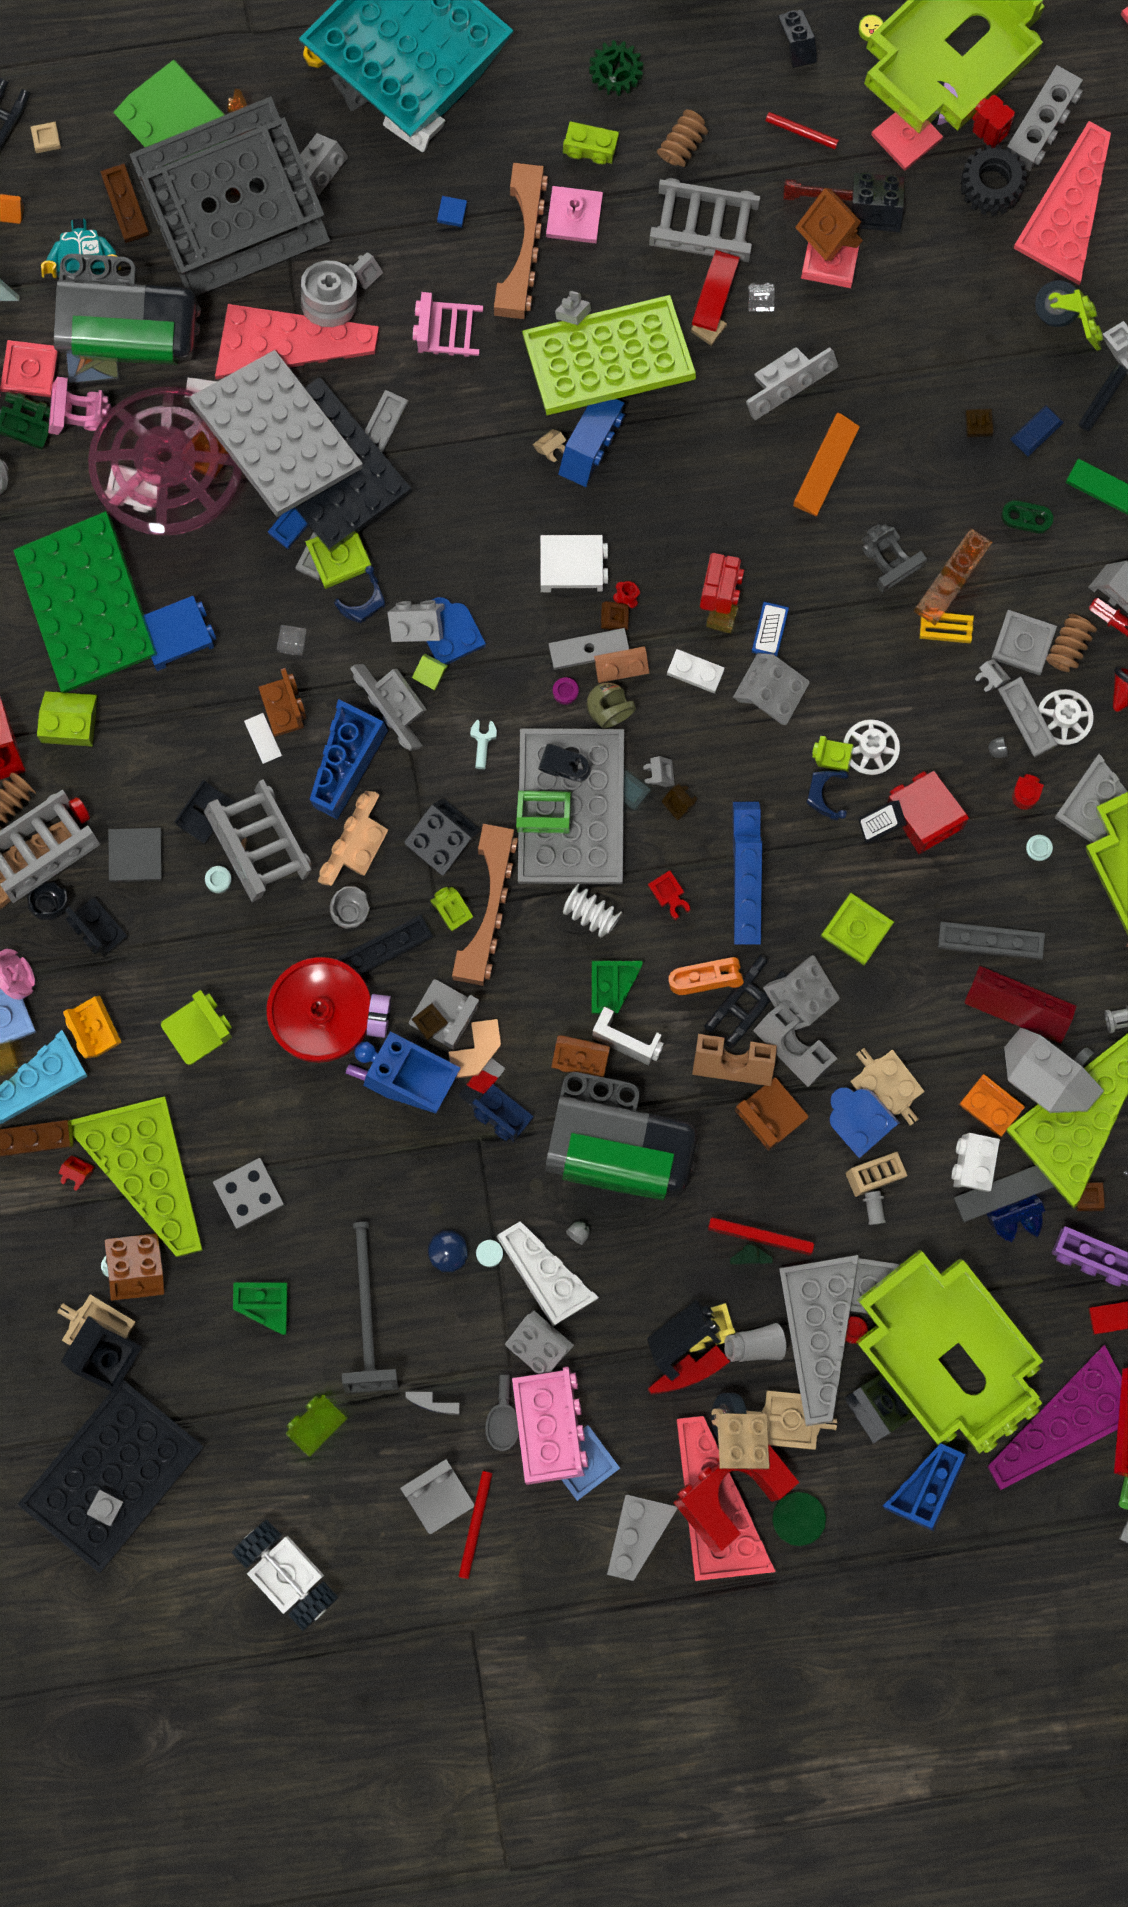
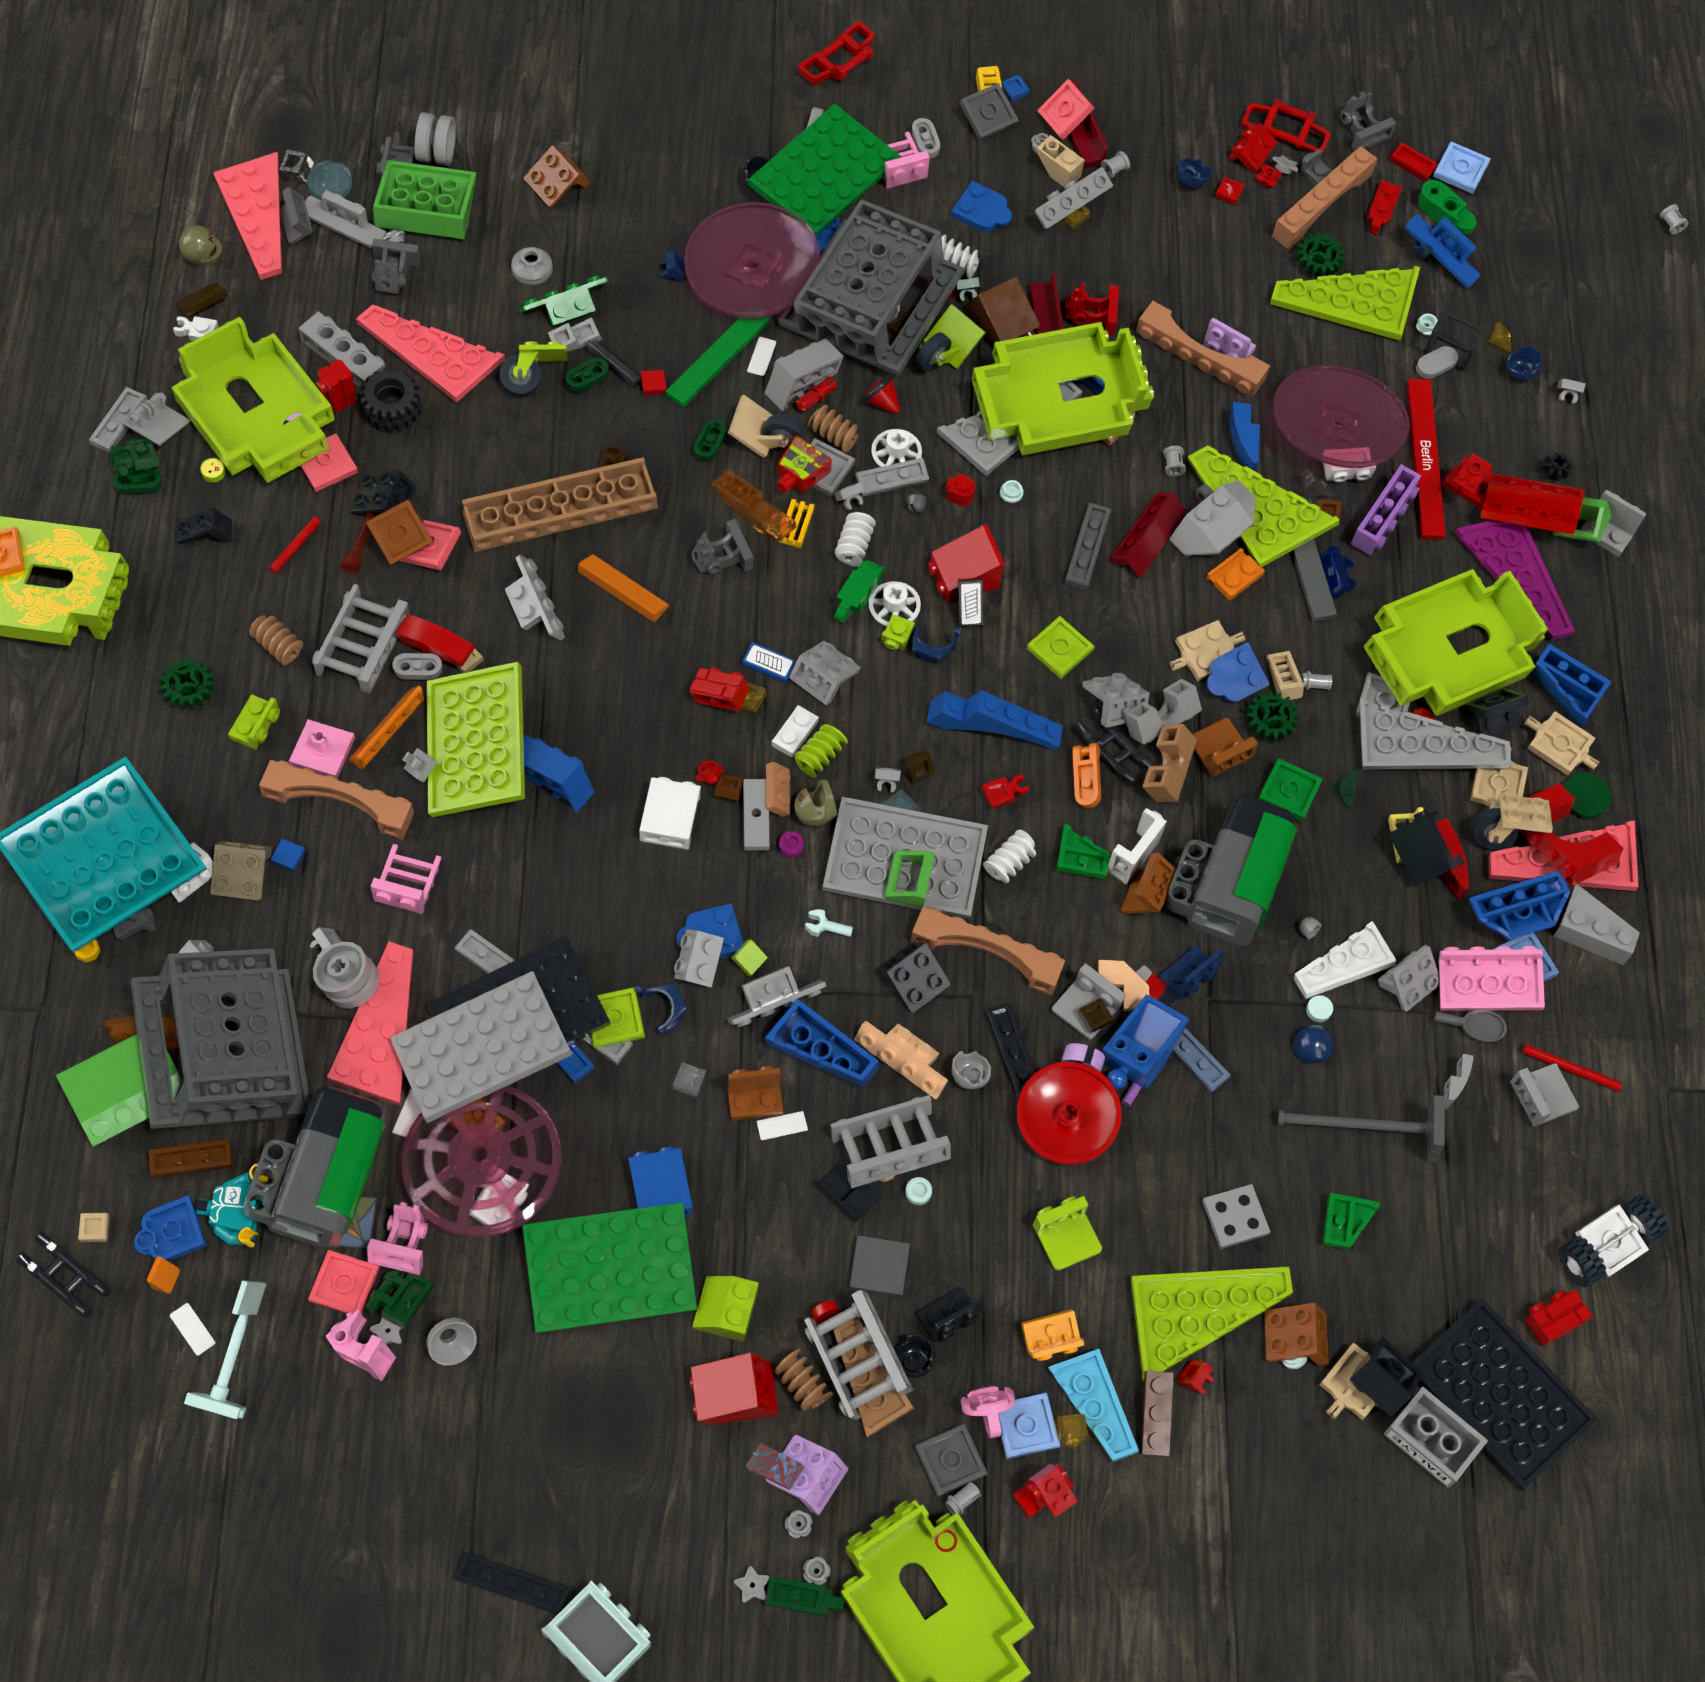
camera: 85 degrees left, 15 degrees down
light grey plate [87,1490,124,1527] -> none
clear neon green bracket [286,1395,347,1457] -> none
lime bracket [430,887,473,931] -> none
tan tile [533,429,566,462] -> none
black piece [538,744,590,782] -> none
red tile [707,1217,814,1256] -> none
light grey plant [724,1323,786,1362] -> none
clear tile [748,282,775,312] -> none
white bracket [952,1133,1000,1192] -> none
dark blue tile [1010,405,1064,457] -> none
none -> blue plate [134,1195,207,1261]
none -> dark tan bracket [210,841,272,900]
none -> orange slope [349,686,424,769]
none -> light grey plate [392,653,442,680]
none -> medium nougat tile [462,457,658,552]
none -> dark green plate [565,358,609,392]
none -> red tile [641,370,666,395]
none -> tan plate [728,395,806,458]
none -> torso [777,435,832,493]
none -> lime piece [794,724,848,778]
none -> green piece [834,560,886,623]
none -> white piece [835,512,876,567]
none -> sand blue tile [1172,1028,1231,1093]
none -> dark green gear [1245,691,1299,743]
none -> green plate [1259,758,1323,822]
none -> light grey brick [1383,1386,1488,1488]
none -> blue wedge [1469,871,1570,940]
none -> tan plate [1525,711,1599,776]
none -> red brick [1525,1290,1592,1347]

